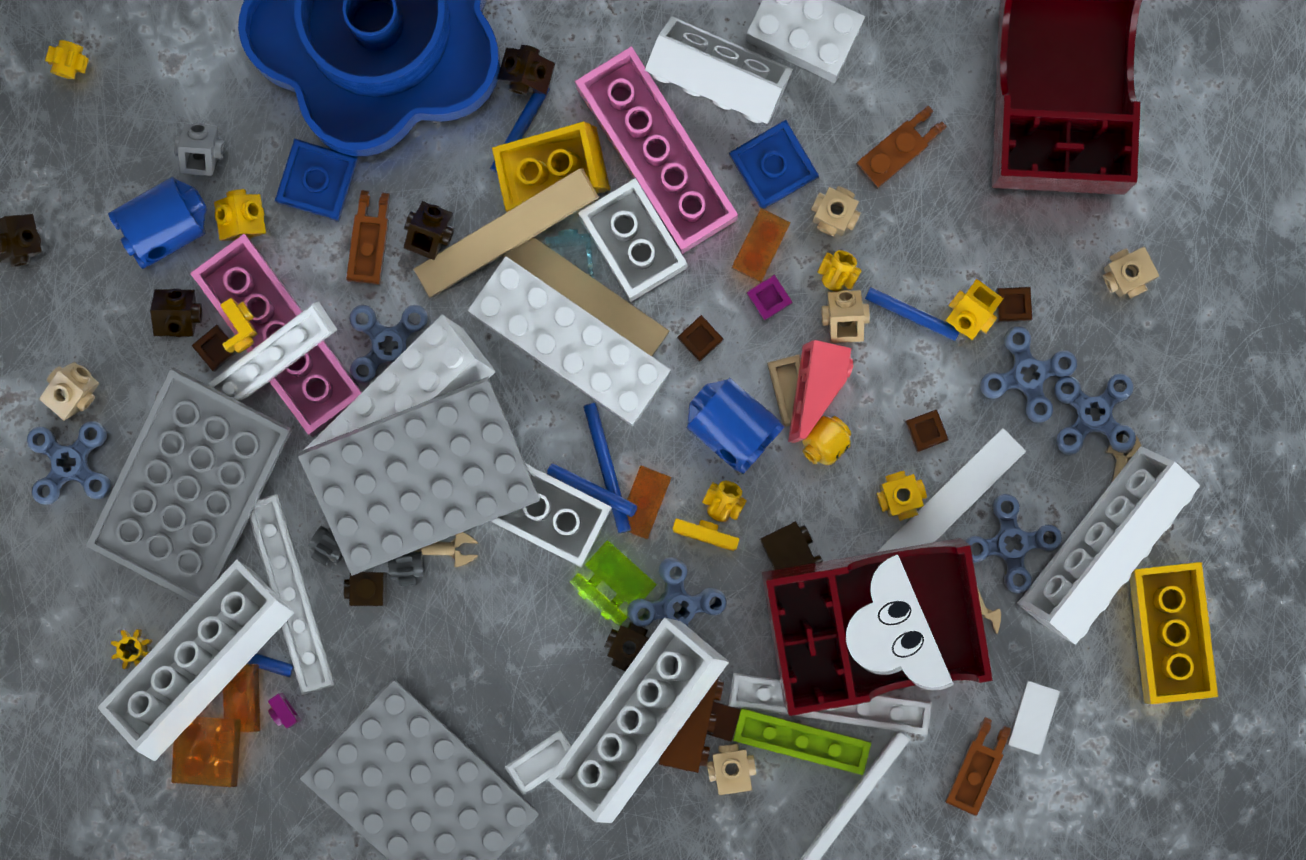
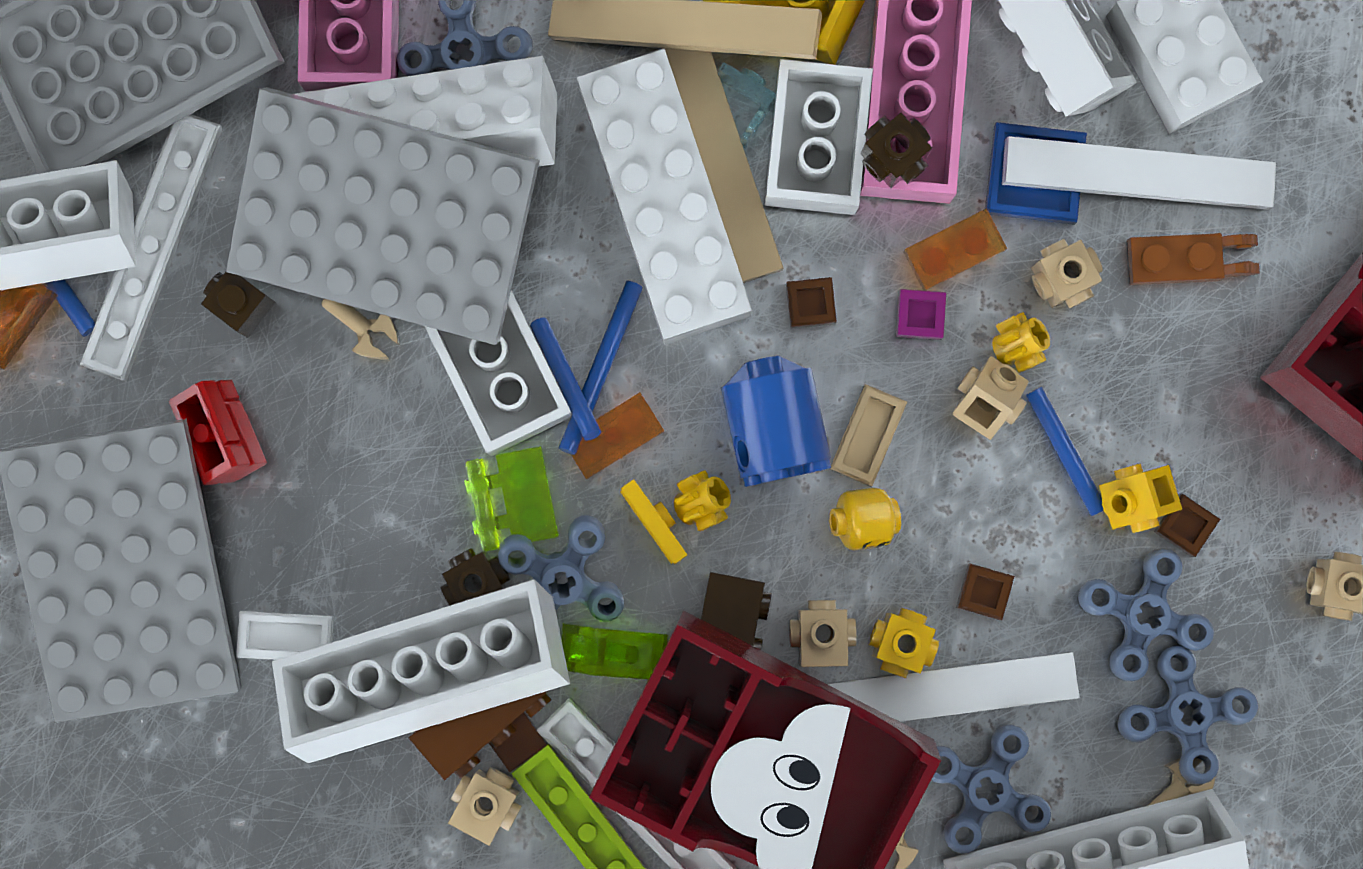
camera: 30 degrees right, 0 degrees up
magenta plate [268,693,301,729] -> none
dark grey gear [308,526,343,566] -> none
dark grey gear [388,551,424,586] -> none
coral slope [788,340,853,443] -> none
none -> red brick [168,380,267,485]
none -> clear neon green slope [561,623,668,679]
none -> tan brick [789,600,856,667]
none -> dark brown brick [860,112,932,188]
none -> white tile [1002,136,1276,210]

